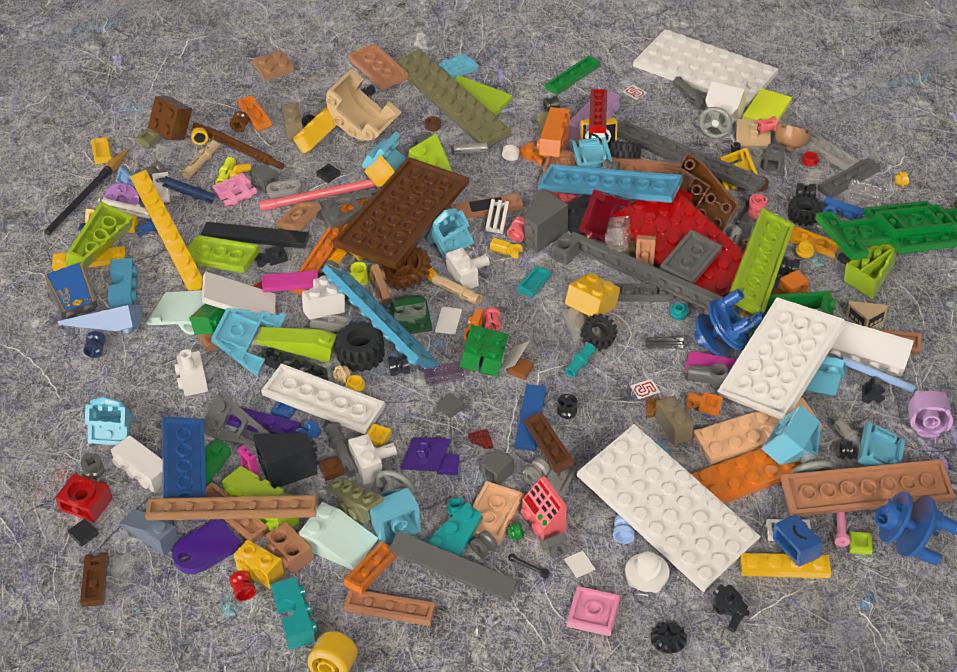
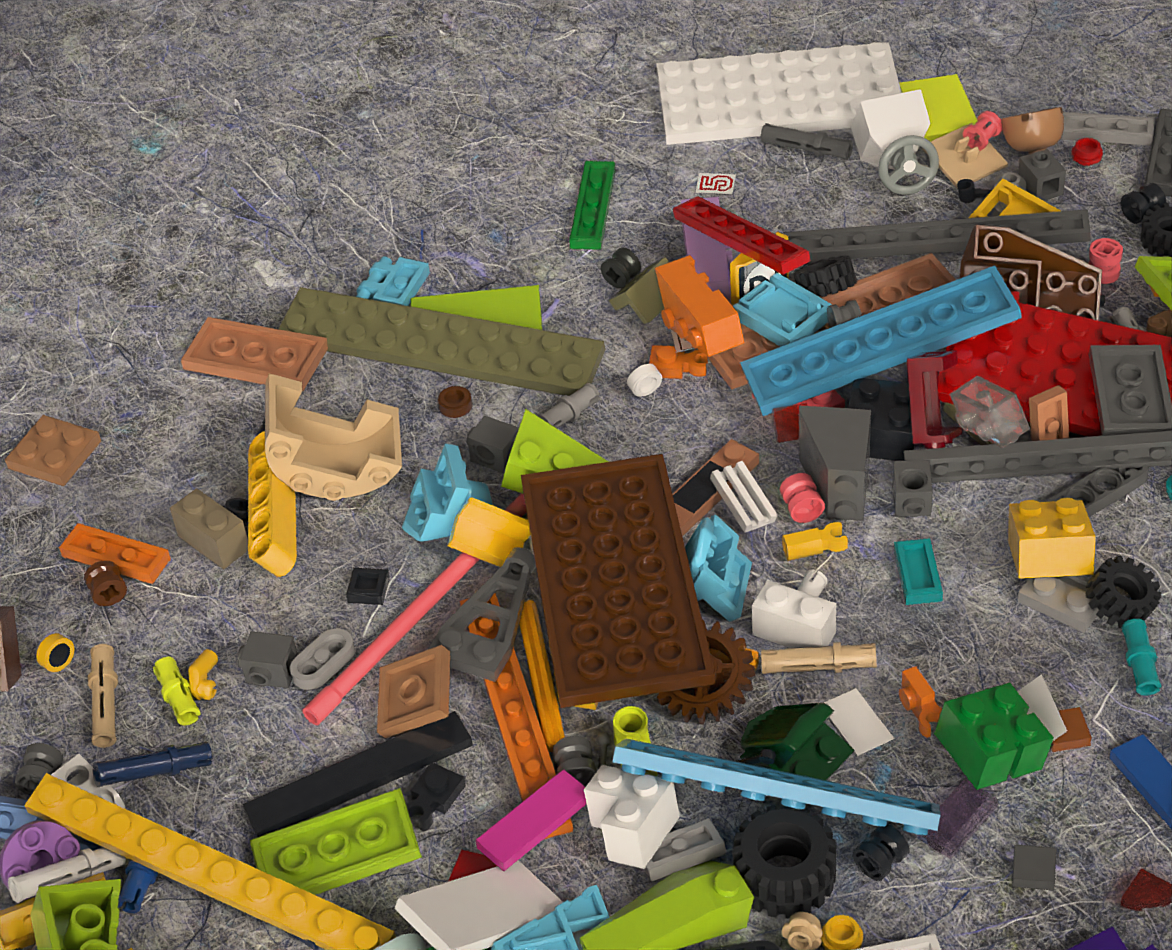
camera: 35 degrees left, 0 degrees up
reddish brown axle [192,122,285,170] -> none
bright pink plate [212,173,257,207] -> none
medium nougat wing [369,264,392,304] -> none
coral bush [483,307,502,331] -> none

